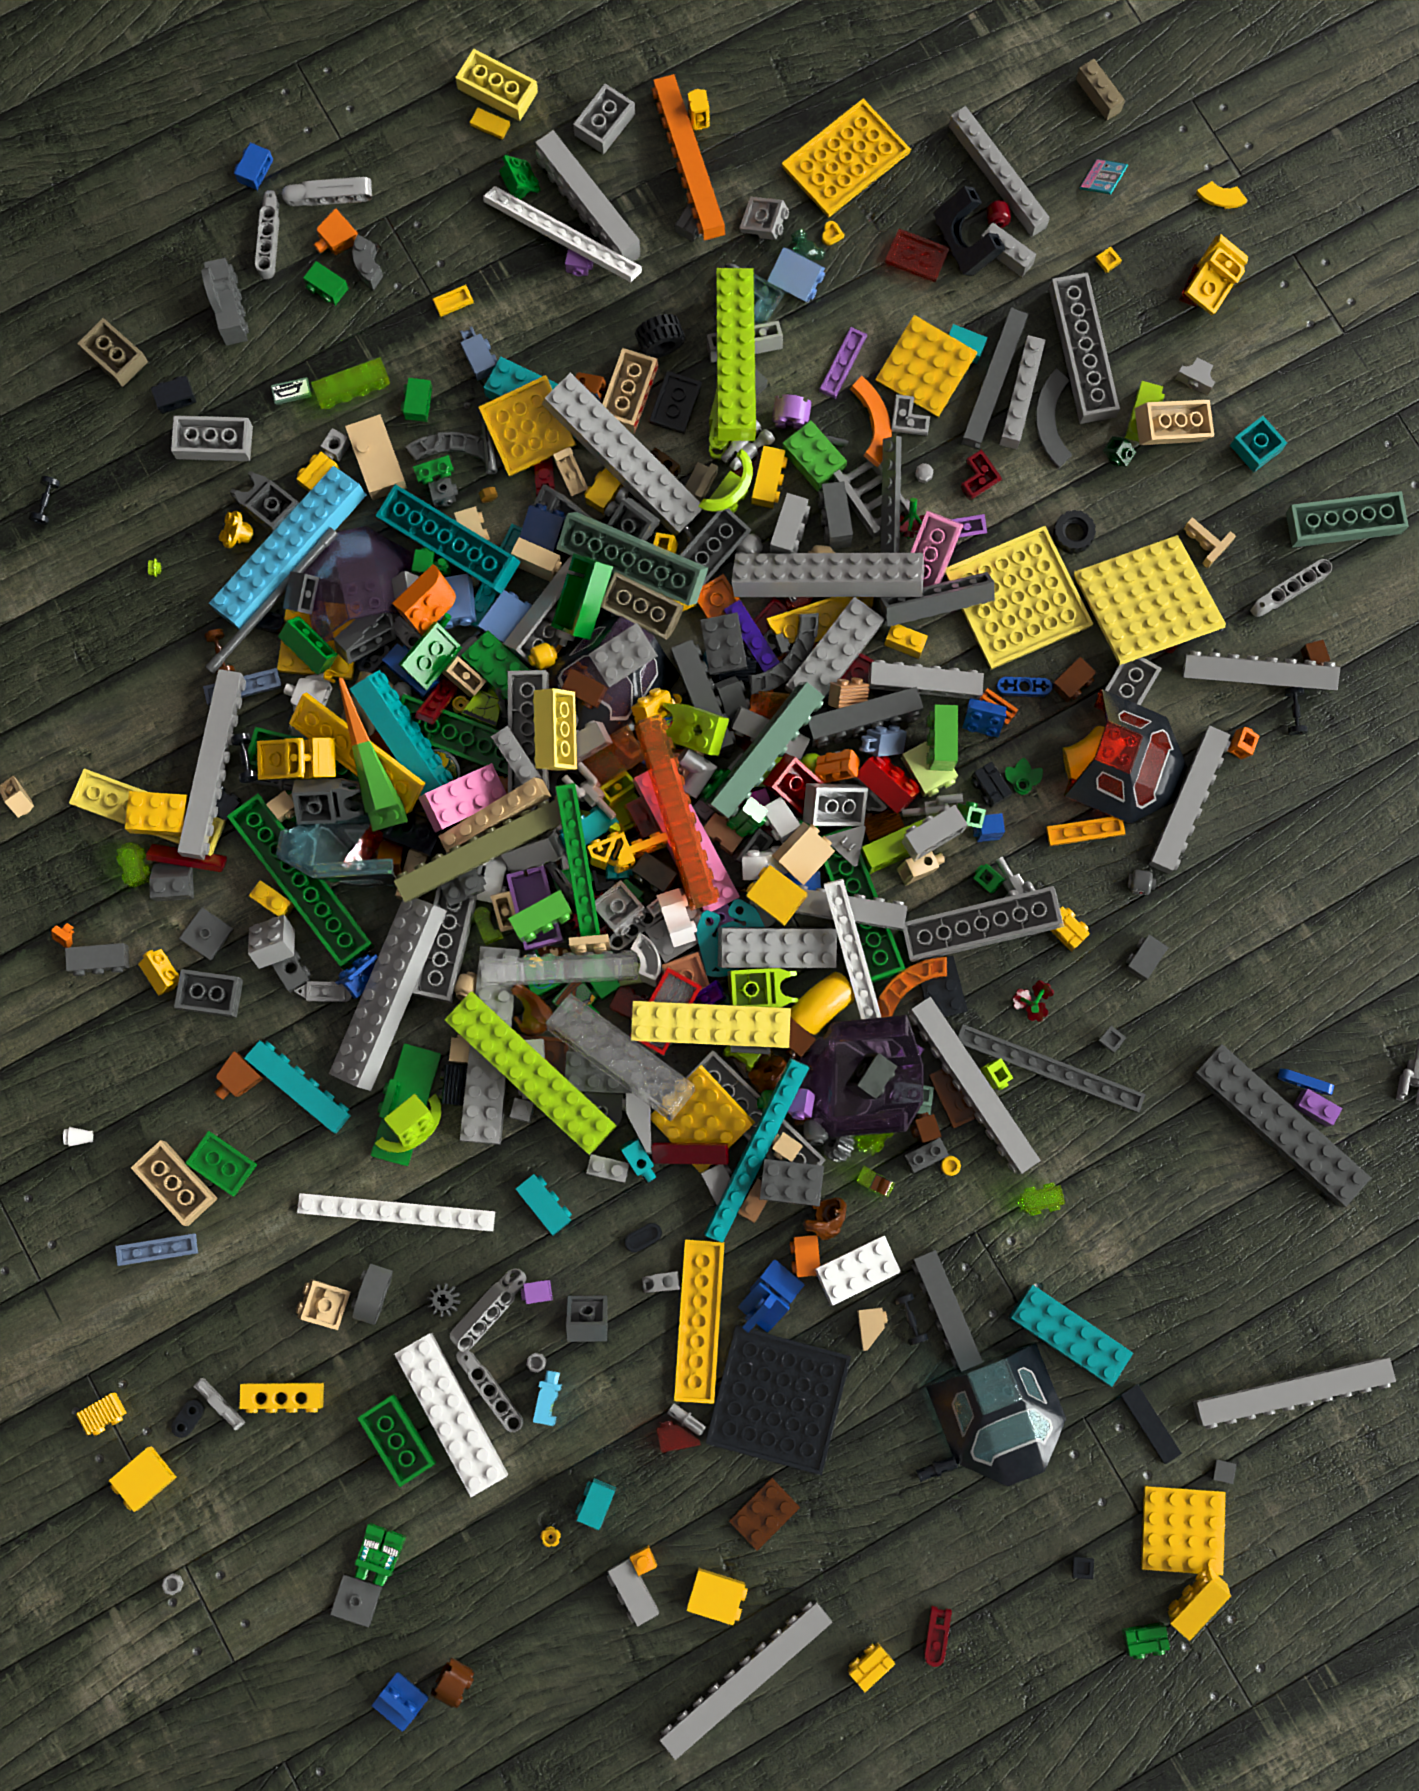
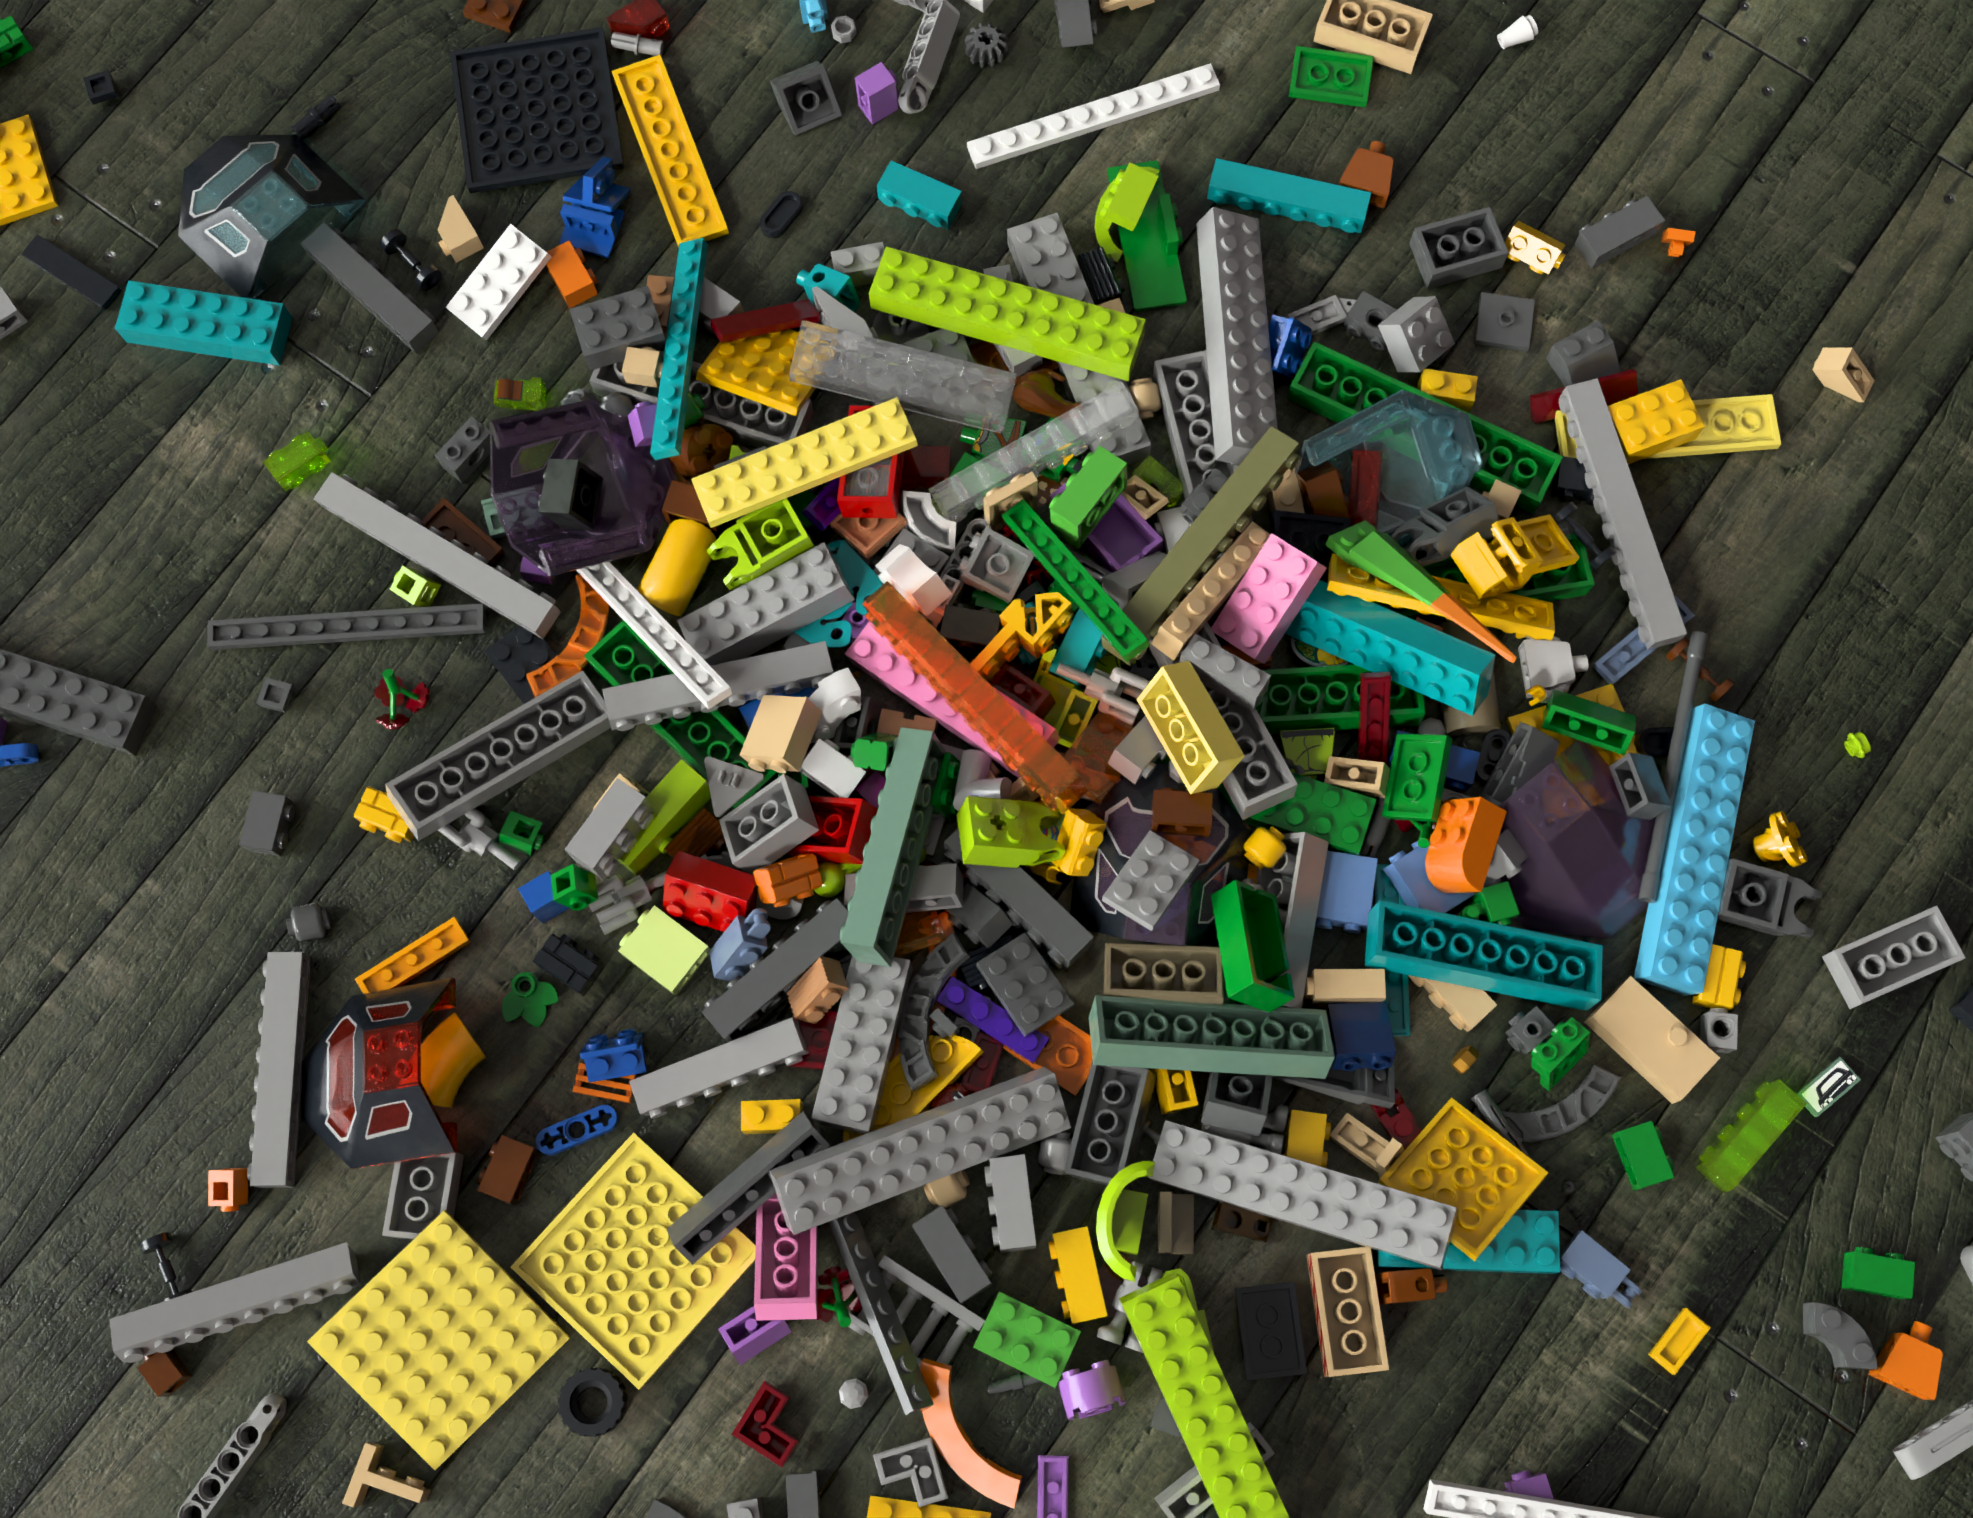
camera: 160 degrees right, 5 degrees down
clear neon green brick [116,842,151,888] -> none
yellow plate [452,696,470,714] -> none
black tyre [635,314,685,358] -> none
light grey leg [642,1271,681,1293] -> none
yellow brick [746,865,808,926] -> none
reddish brown piece [803,1197,847,1240] -> none
reddish brown brick [910,1112,942,1145] -> none
bright green brick [926,705,958,771] -> none
yellow tile [941,1156,961,1176] -> none

